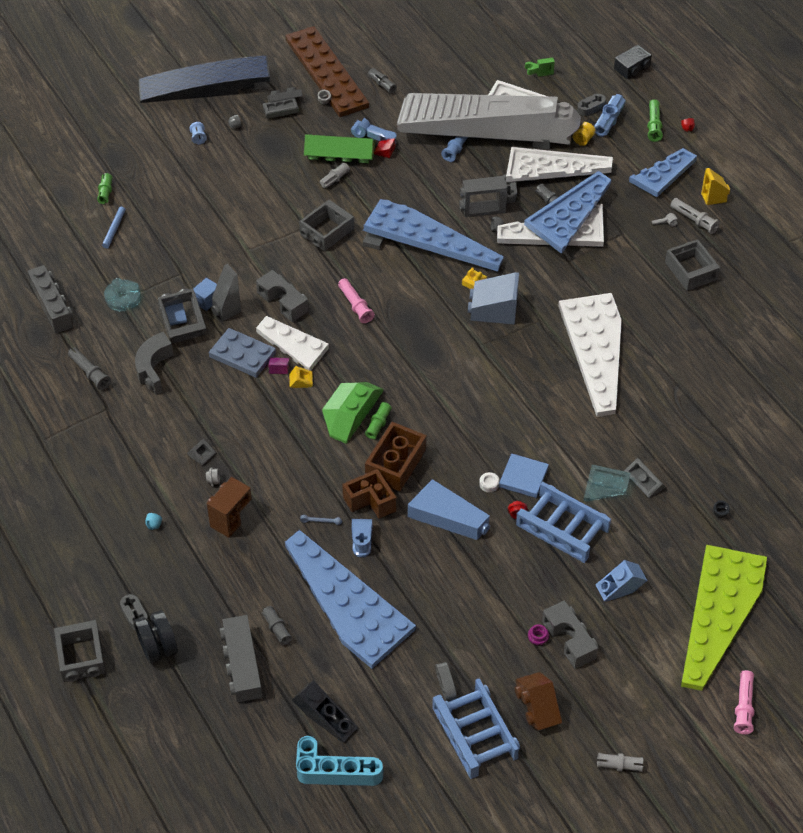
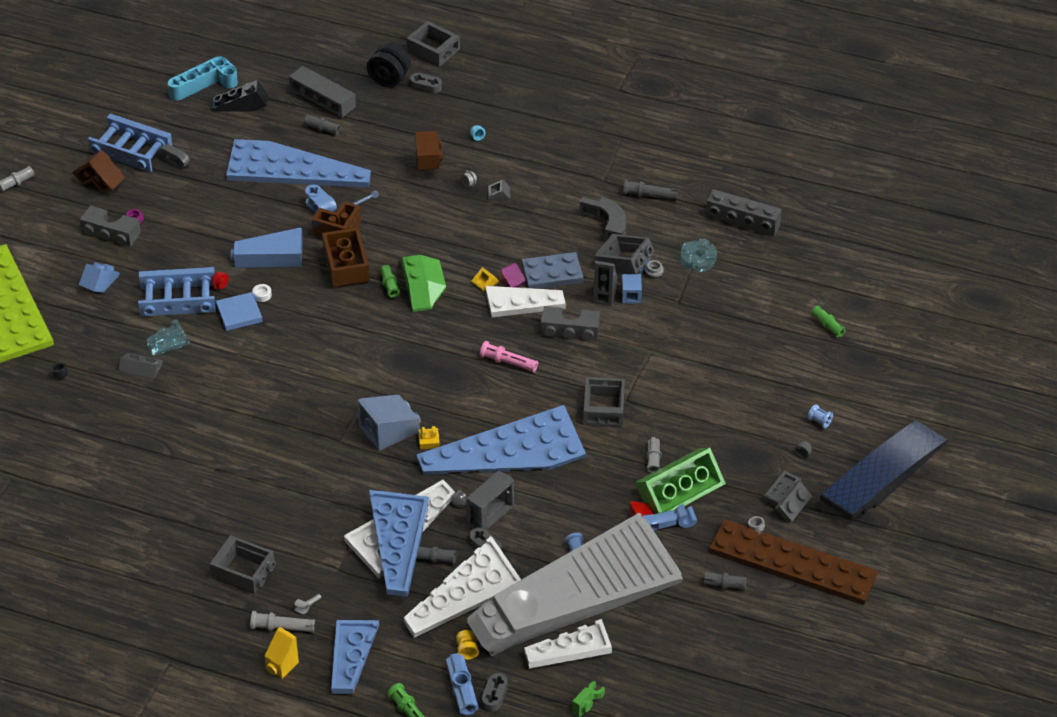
camera: 140 degrees right, 5 degrees down
medium blue bar [102,207,126,248] -> none
white wing [558,293,621,417] -> none

